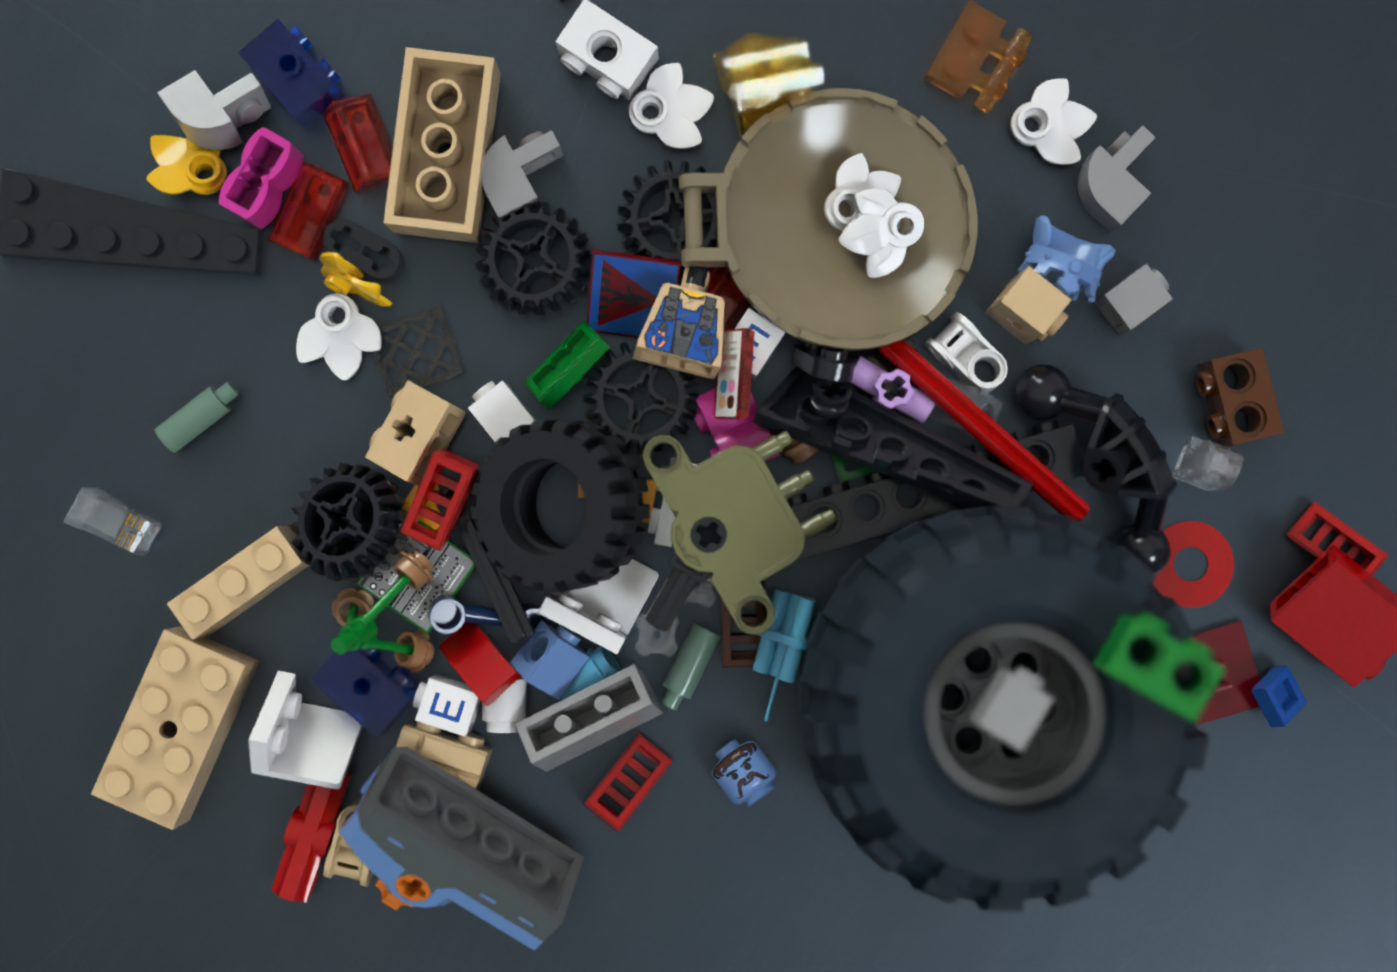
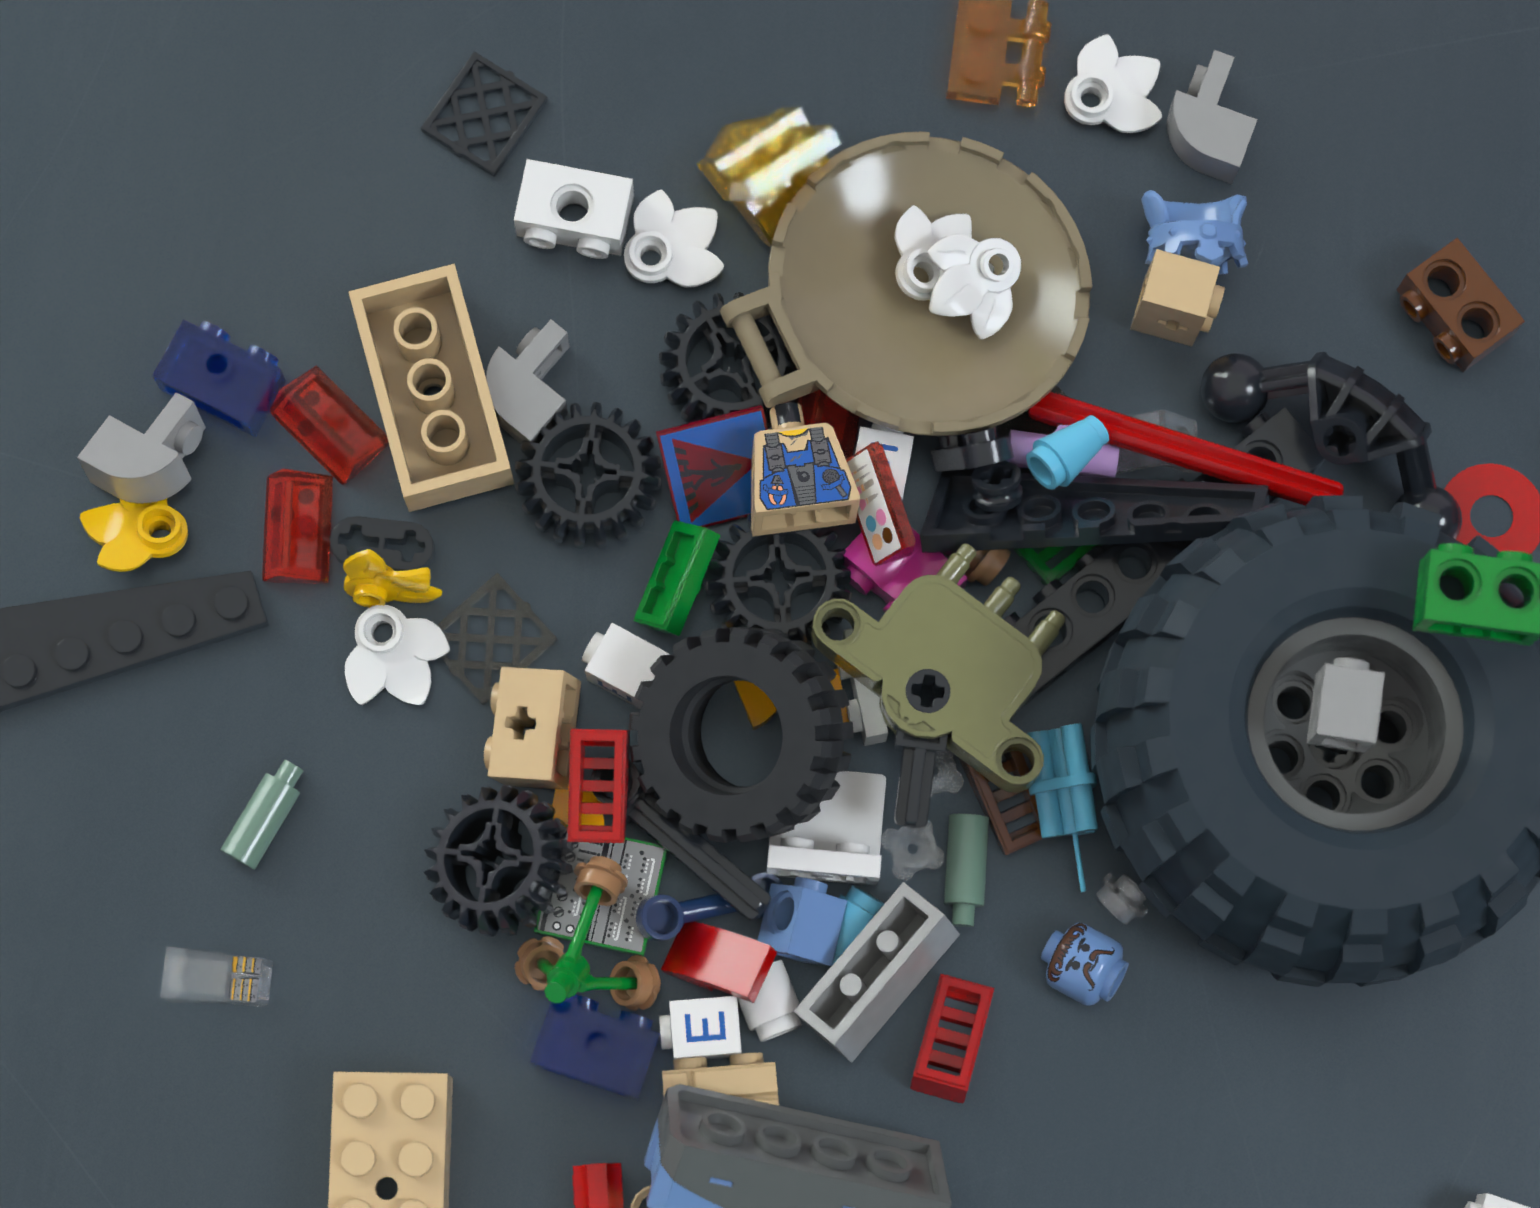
camera: 25 degrees left, 10 degrees down
tan brick [167,526,309,640] -> none
dark pink brick [219,127,304,229] -> none
white bracket [249,671,364,789] -> none
white piece [924,312,1008,394] -> none
light grey brick [1094,264,1173,335] -> none
clear leg [1172,436,1244,491] -> none
none -> medium azure cone [1026,415,1109,490]
none -> clear plate [1096,873,1149,925]

